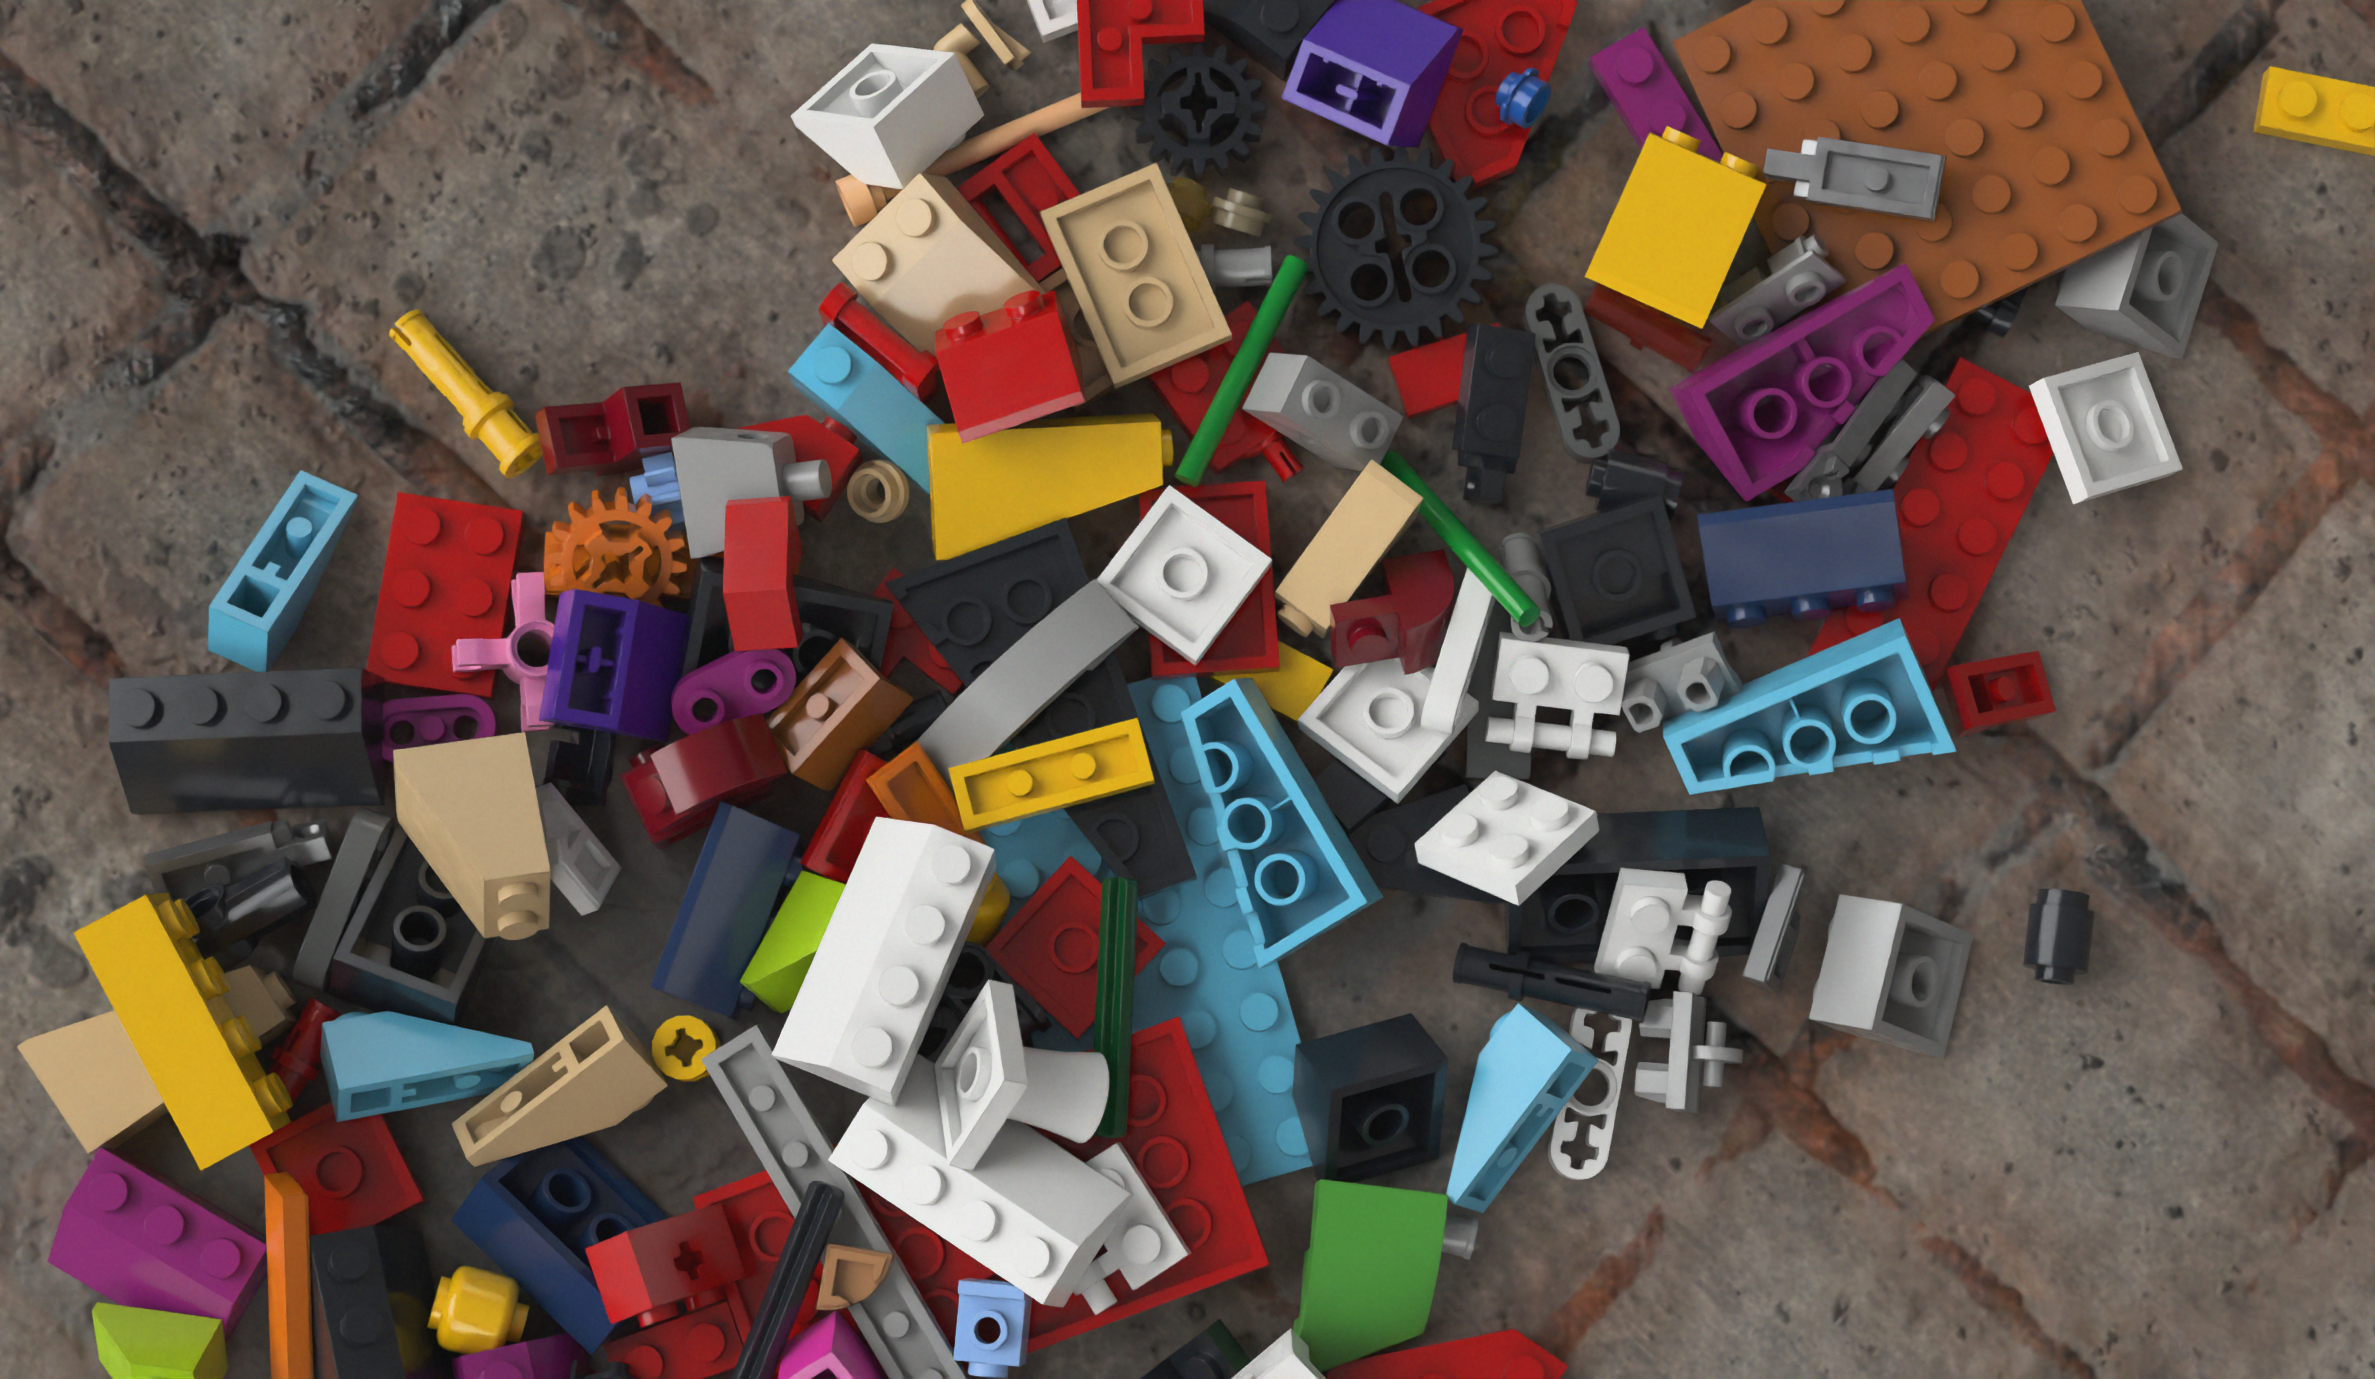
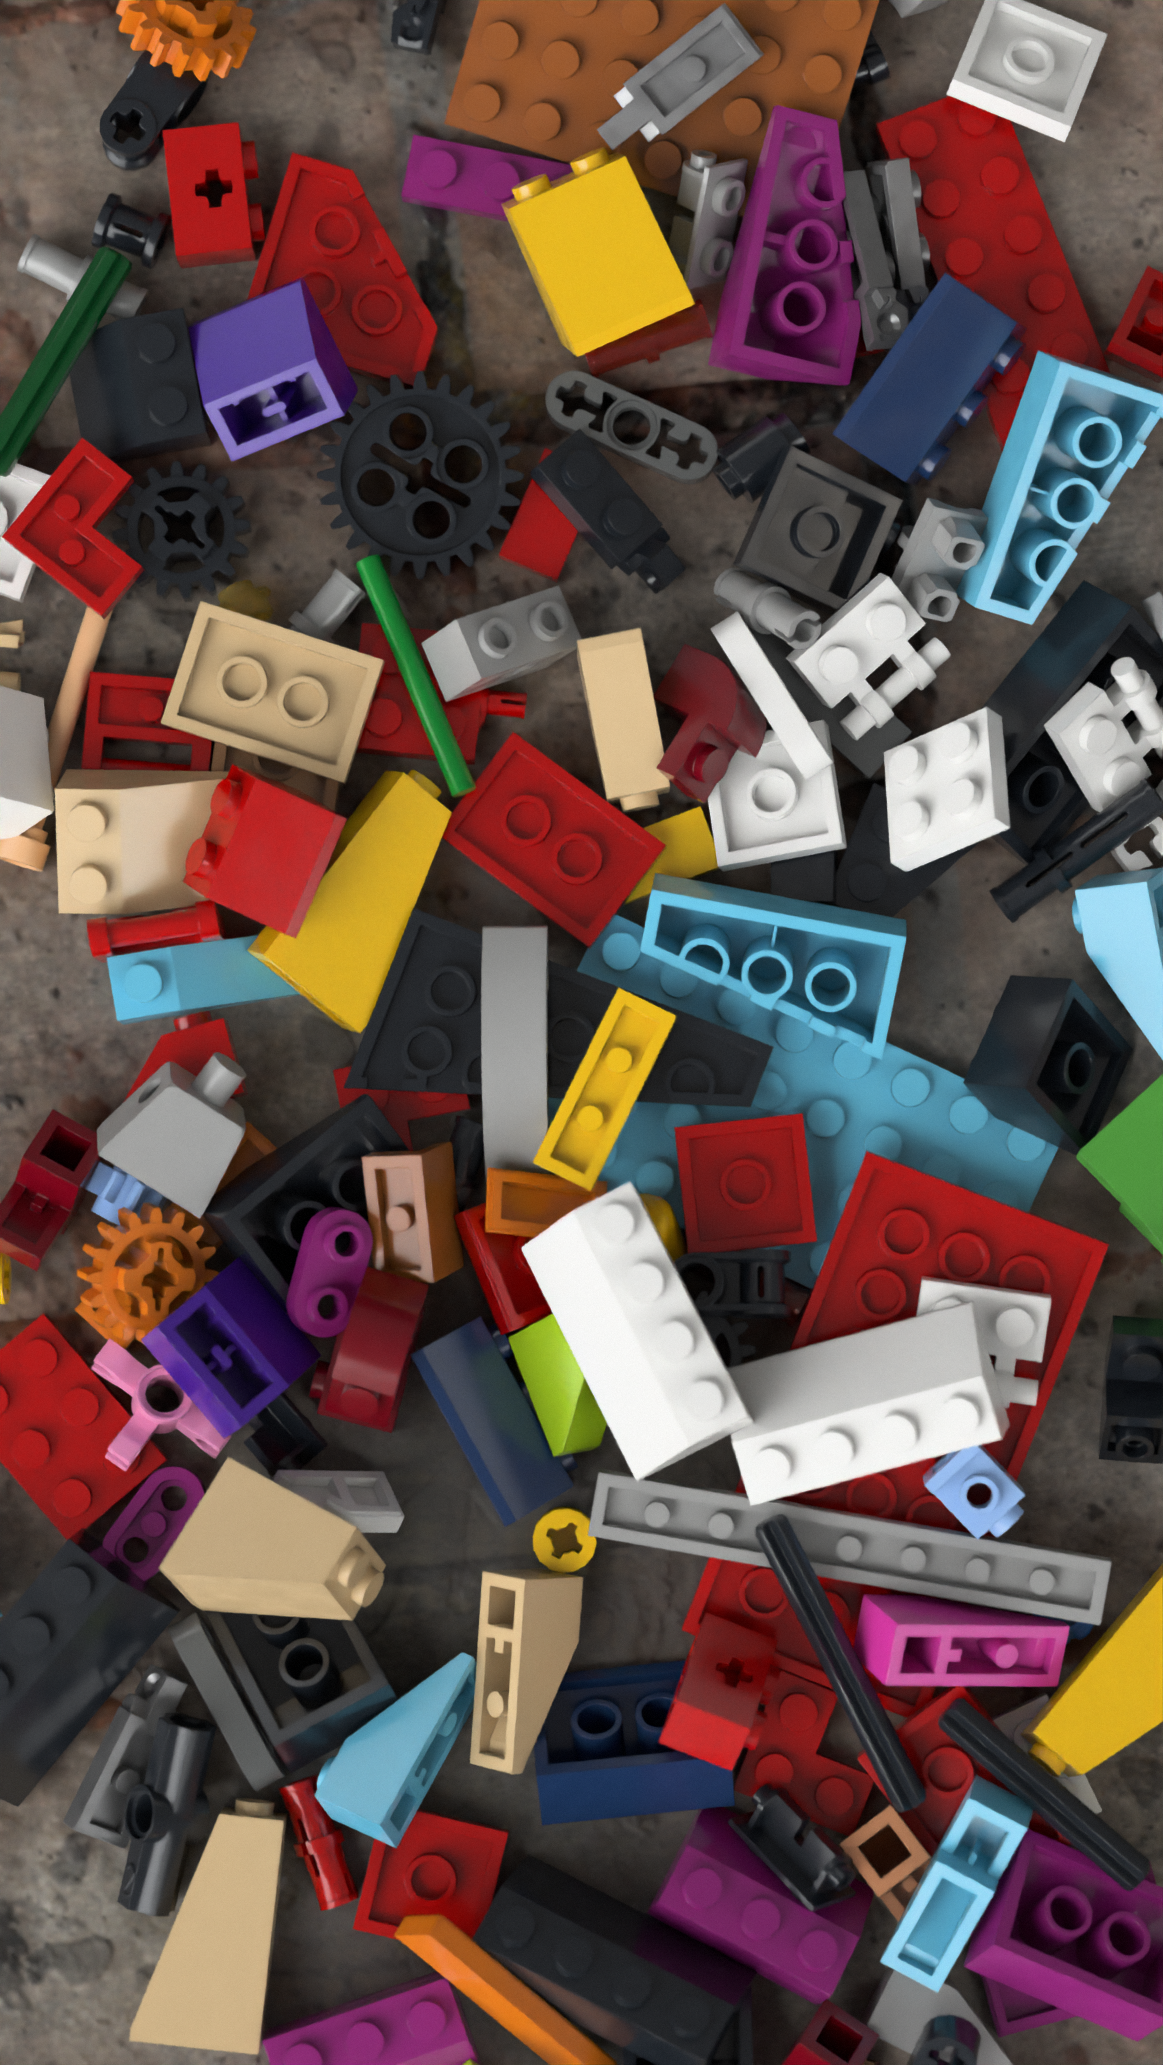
camera: 45 degrees left, 5 degrees up
yellow brick [73,892,293,1170] -> none
yellow head [427,1266,529,1355] -> none
red slope [723,496,803,651] -> none
medium nougat tile [816,1243,896,1310] -> none
tan plate [847,459,909,523] -> none
white plant [934,979,1109,1171] -> none
dark green axle [1093,877,1139,1138] -> none
white plate [1097,485,1272,666] -> none
dark tan plate [1212,188,1274,237] -> none
green bar [1380,450,1541,627] -> none
blue plate [1495,68,1551,129] -> none

